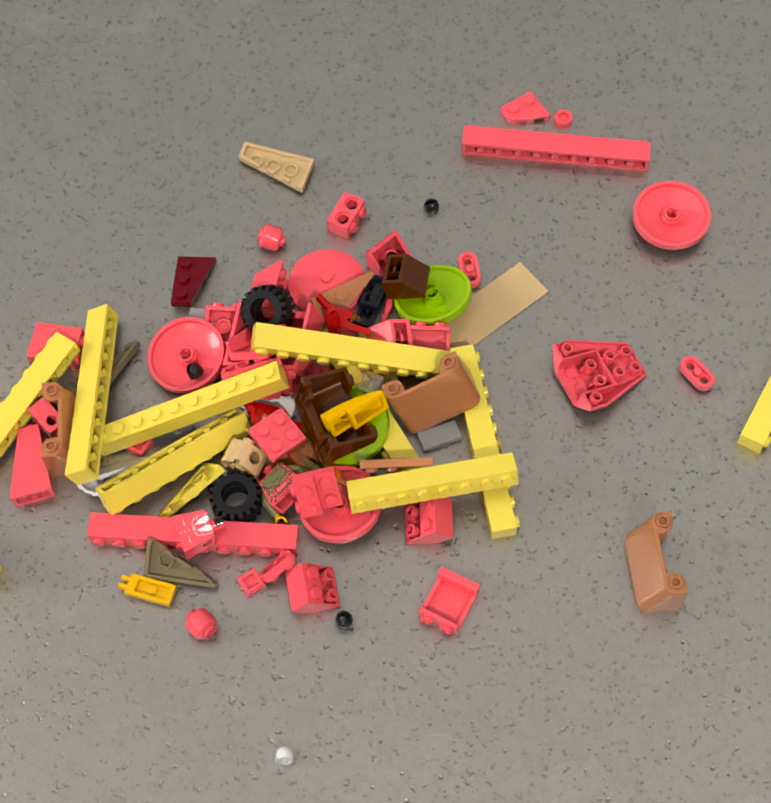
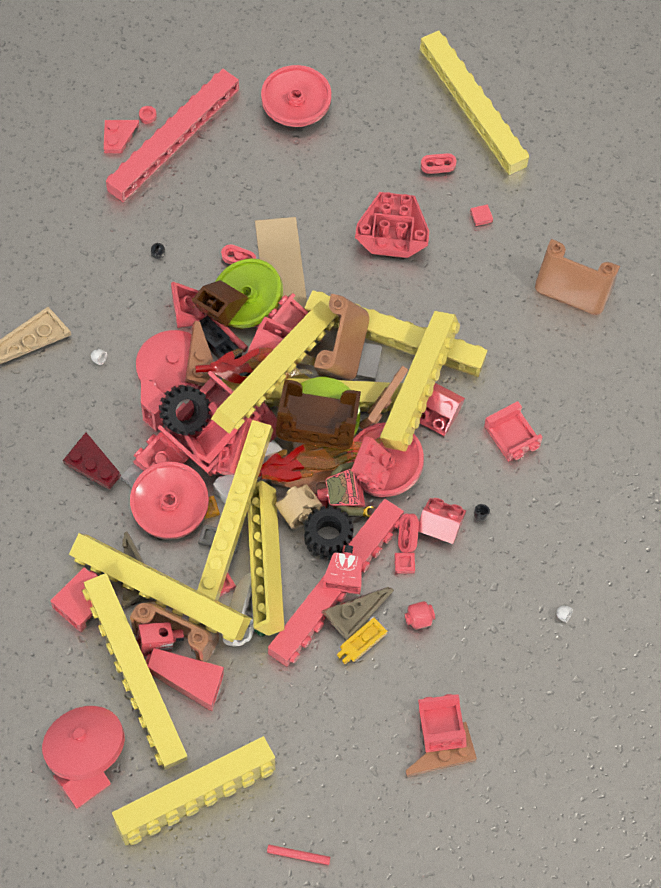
camera: 65 degrees left, 0 degrees up
light yellow wing [157,463,225,517] -> none
black hinge [186,362,204,380] -> none
coral plate [248,407,306,463] -> none
coral head [257,224,286,251] -> none
yellow slope [320,390,389,437] -> none
coral brick [327,191,367,239] -> none
clear tile [357,371,385,394] -> none
none -> white hinge [91,349,108,365]
none -> nougat wing [406,722,477,777]
none -> coral panel [418,694,467,753]
none -> coral tile [470,204,493,226]

